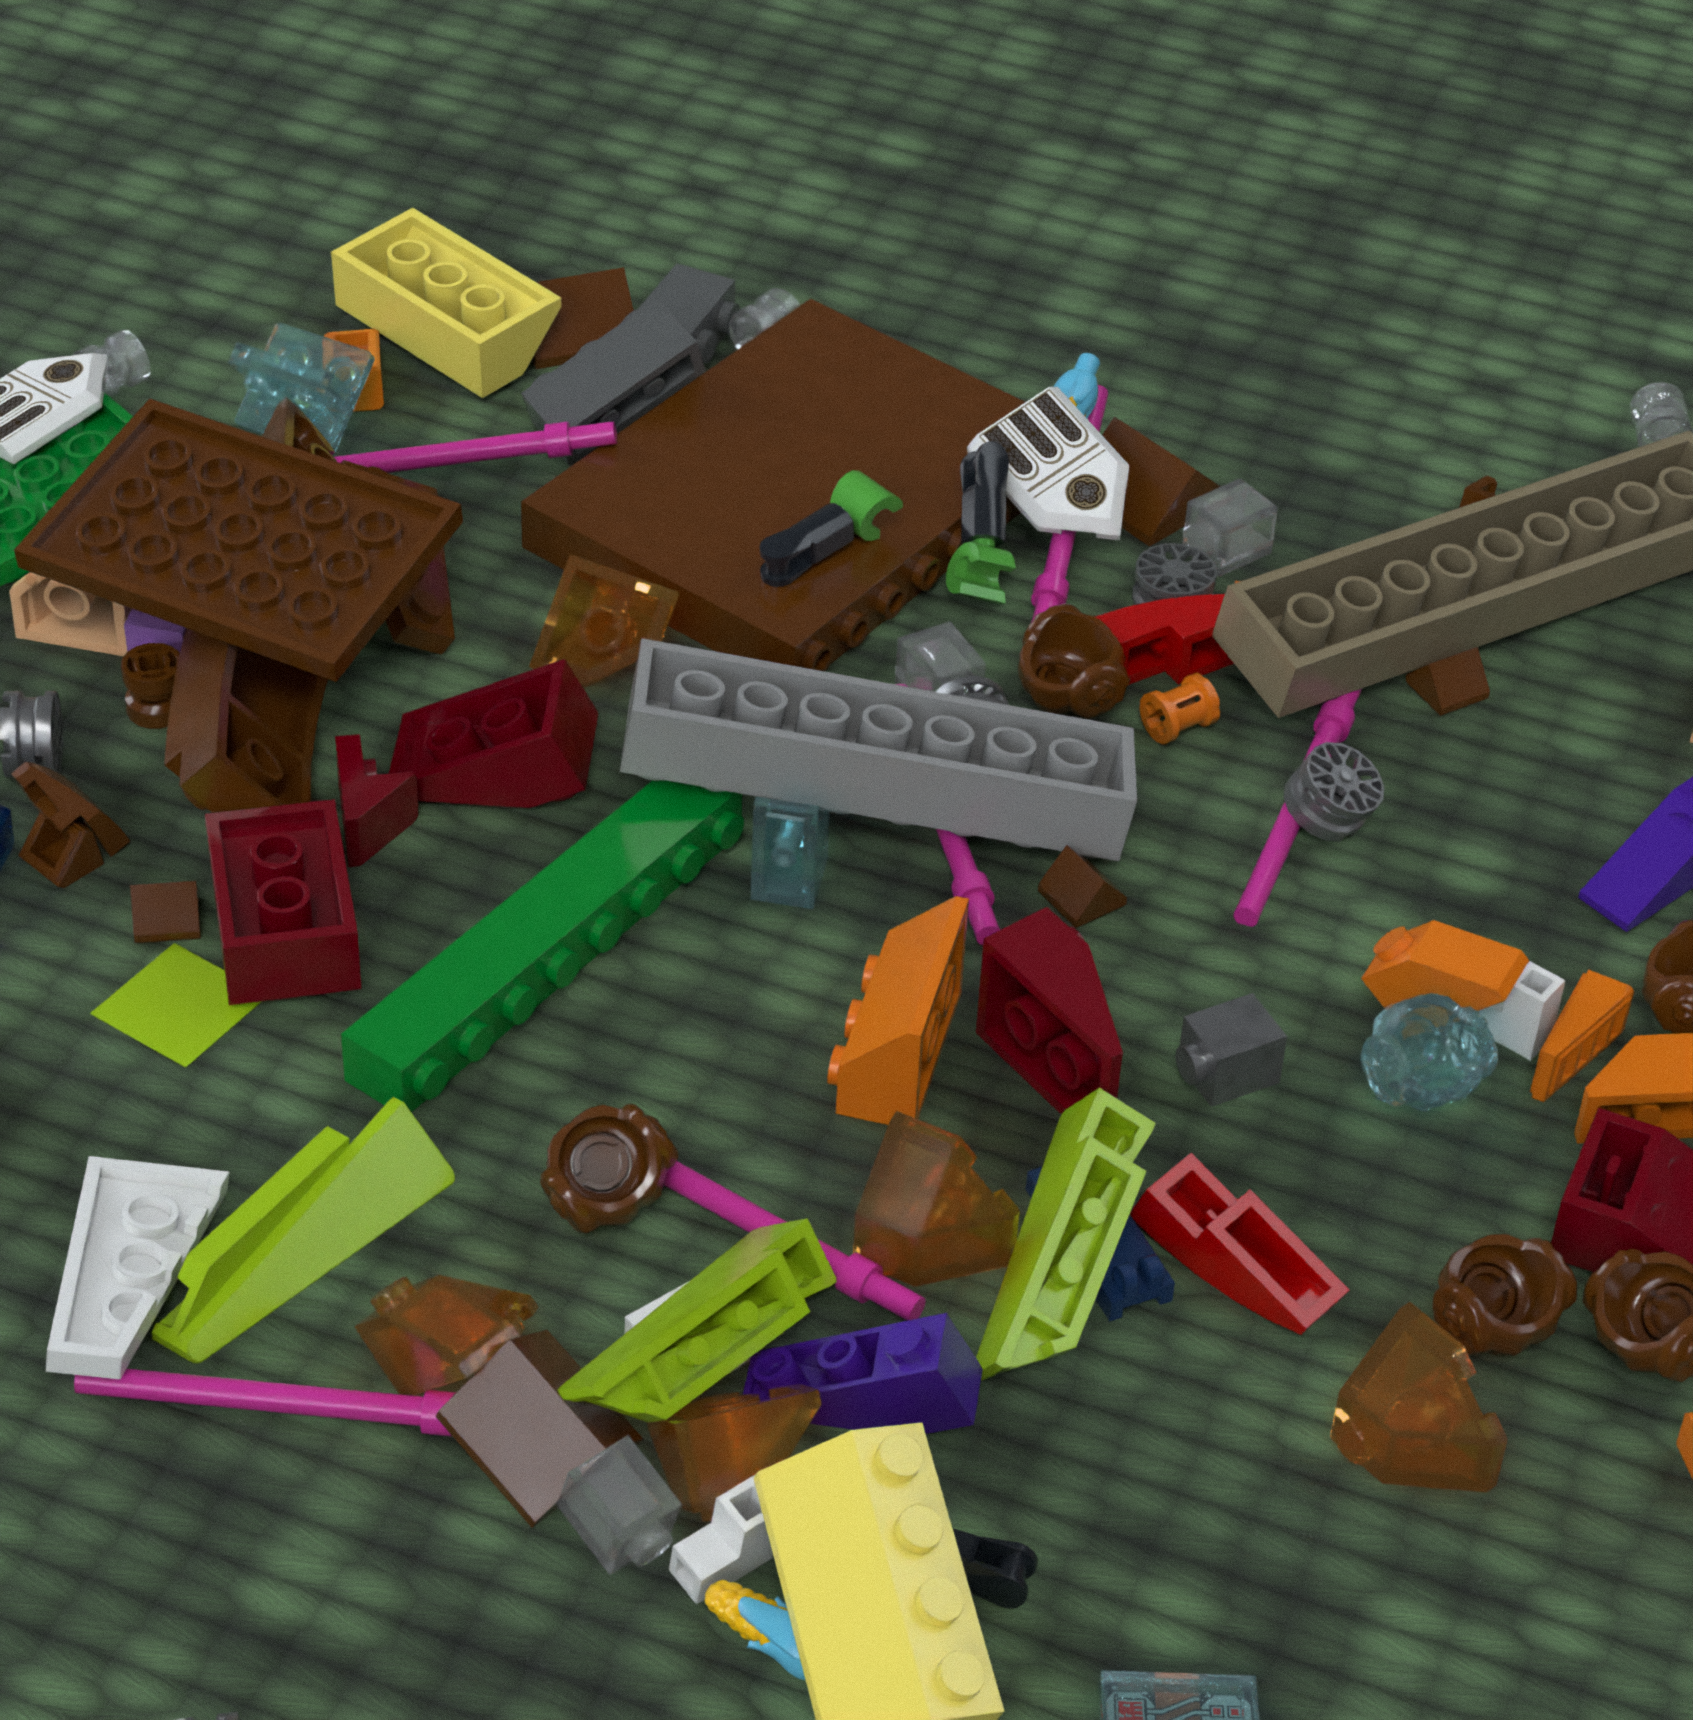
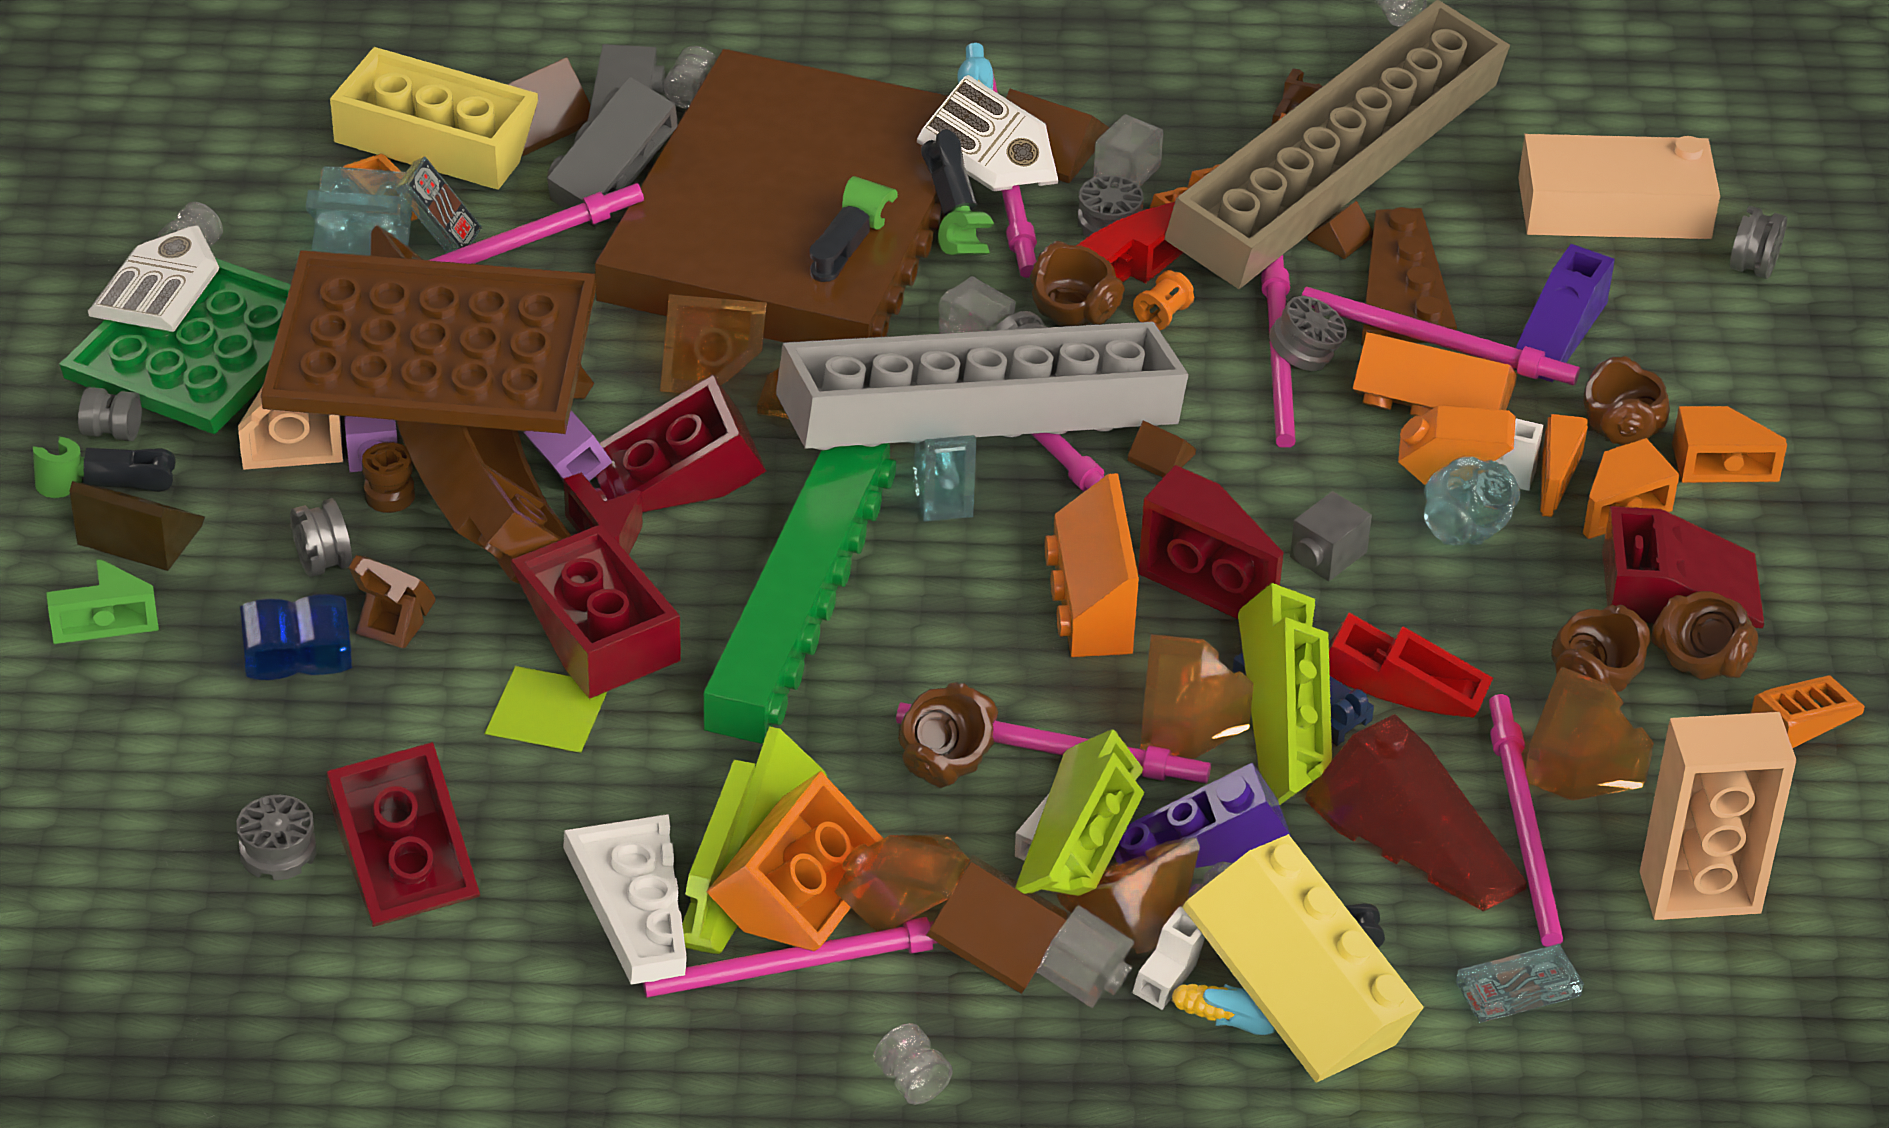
camera: 20 degrees left, 0 degrees up
reddish brown slope [130,881,200,943] -> none
none -> tile [395,157,482,253]
none -> medium lavender brick [524,411,612,482]
none -> orange slope [706,771,894,951]
none -> clear wheel [874,1023,953,1105]
none -> dark pink bar [1302,286,1580,386]
none -> clear red wedge [1305,714,1527,911]
none -> orange slope [1353,332,1518,416]
none -> reddish brown wing [1361,207,1457,346]
none -> dark pink bar [1489,694,1563,947]
none -> light nougat brick [1640,712,1796,920]

